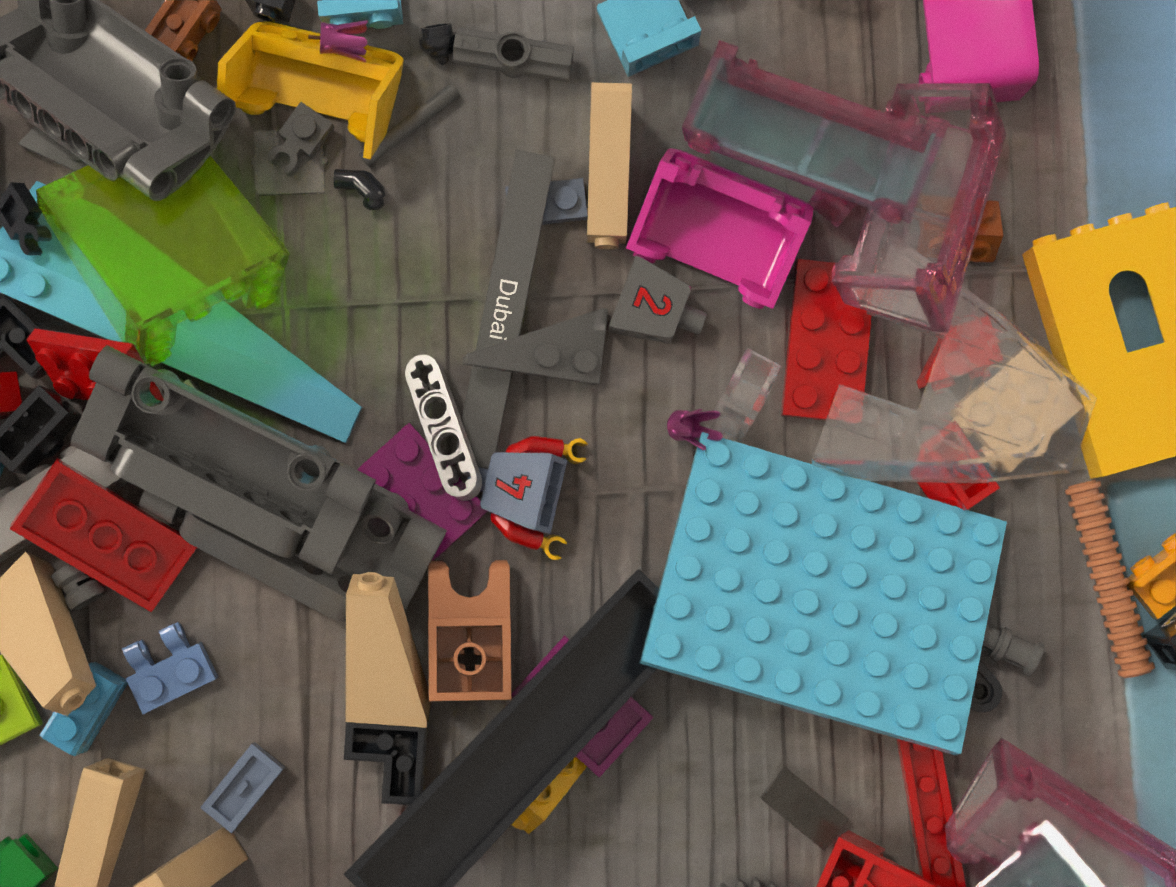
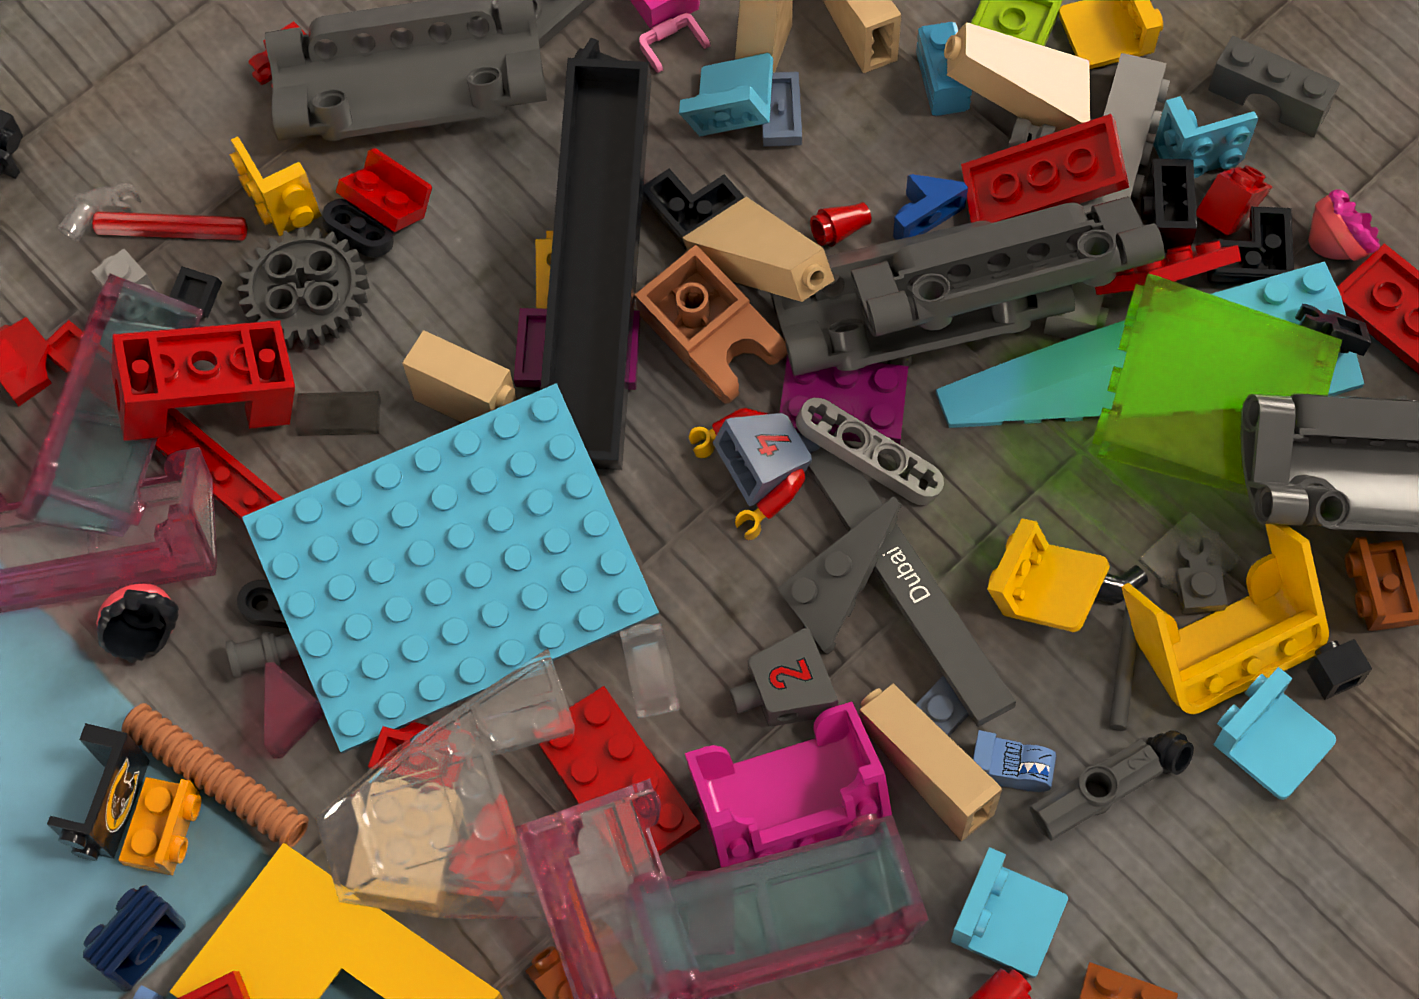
camera: 145 degrees right, 20 degrees down
medium blue plate [122,622,219,714] -> none
flat silver piece [308,20,368,63] -> none
flat silver piece [667,409,723,450] -> none
none -> black hair [96,584,179,663]
none -> clear pink slope [264,662,324,759]
none -> tan brick [402,330,517,423]
none -> medium azure bracket [679,53,774,136]
none -> red cone [810,202,872,247]
none -> blue slope [893,174,968,240]
none -> medium blue leg [973,730,1057,792]
none -> yellow bracket [987,518,1110,632]

